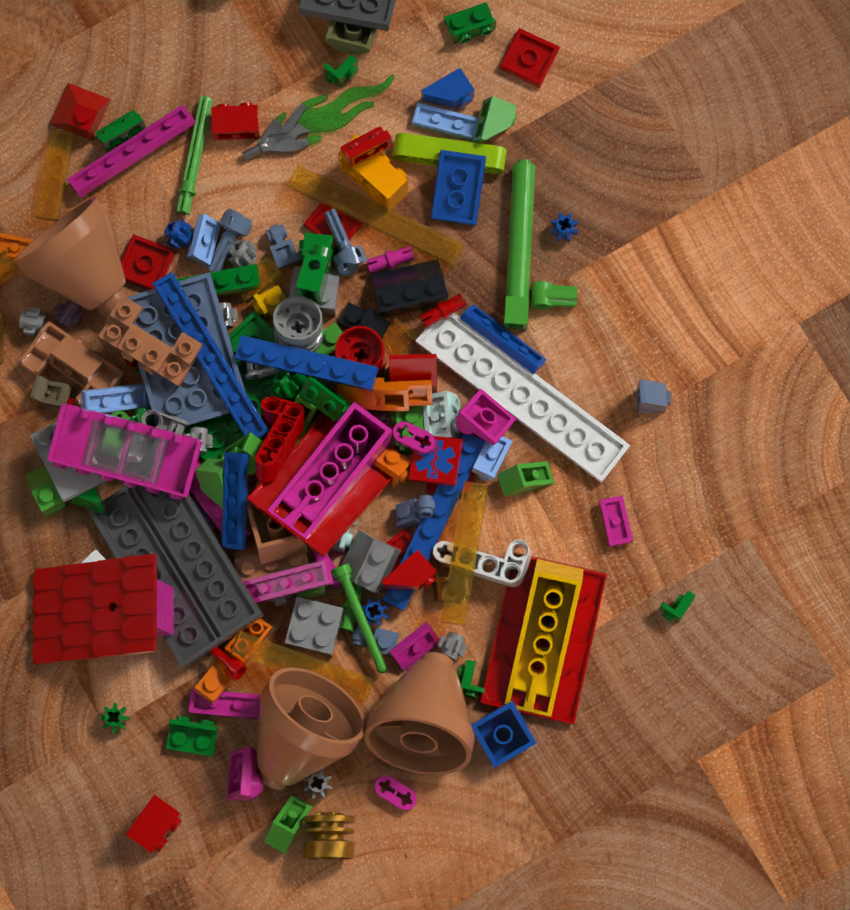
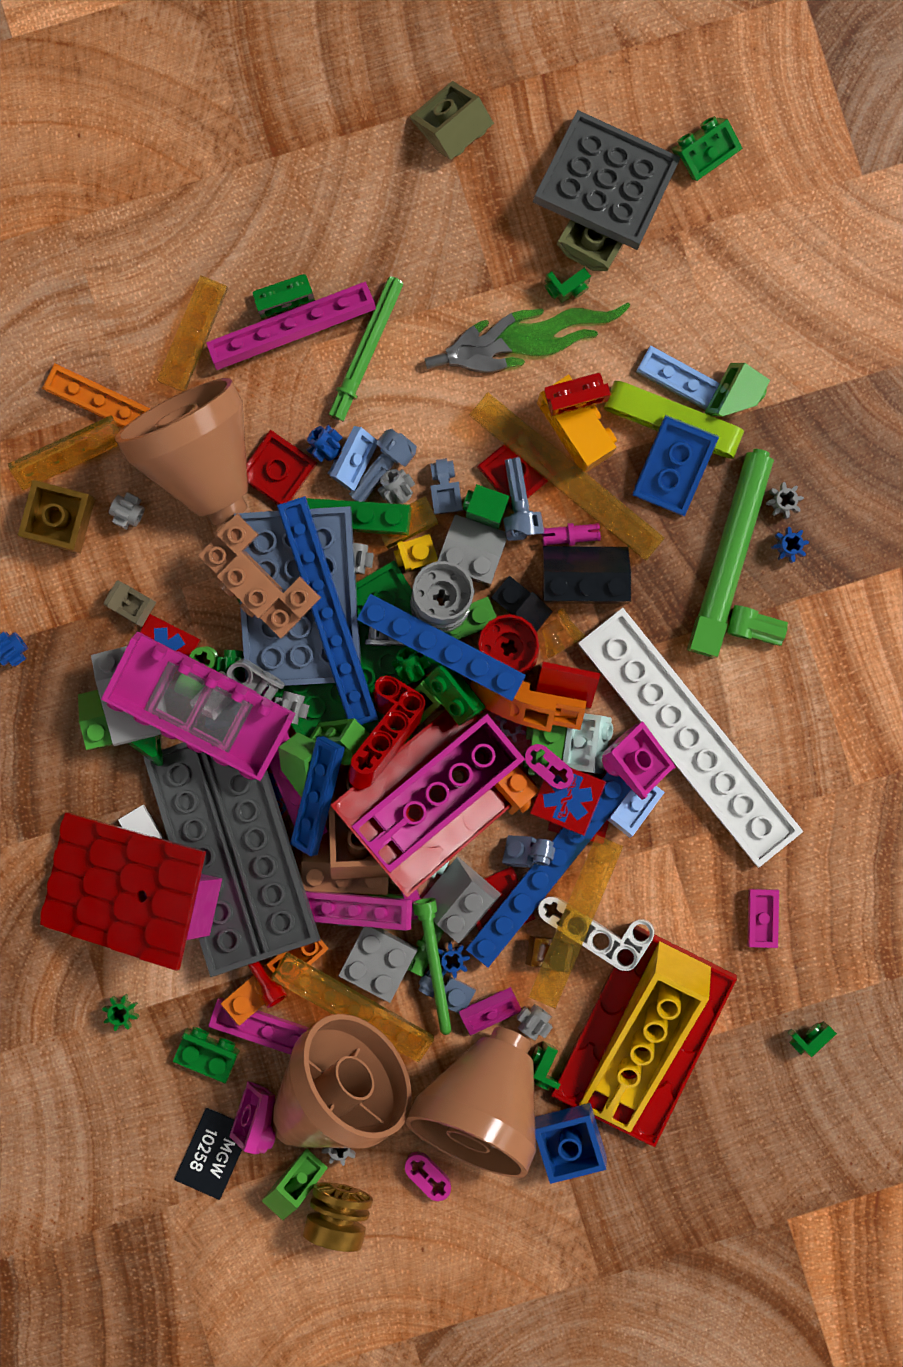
camera: 10 degrees right, 10 degrees up
nougat bracket [19,321,124,407] -> none
red slope [50,83,110,141] -> none
gear [53,300,83,329] -> none
light blue tile [81,383,149,413] -> none
red slope [125,794,182,854] -> none
red brick [211,102,260,141] -> none
green torso [296,245,330,304] -> none
red slope [381,550,437,591] -> none
red pin [419,293,467,329] -> none
blue slope [421,68,475,109] -> none
green bracket [444,2,496,44] -> none
blue tile [460,305,546,374] -> none
bright green slope [497,461,554,496] -> none
red tile [499,28,560,88] -> none
sand blue slope [636,380,671,413] -> none
none -> black sticker [174,1108,242,1200]
none -> light grey gear [766,482,804,519]

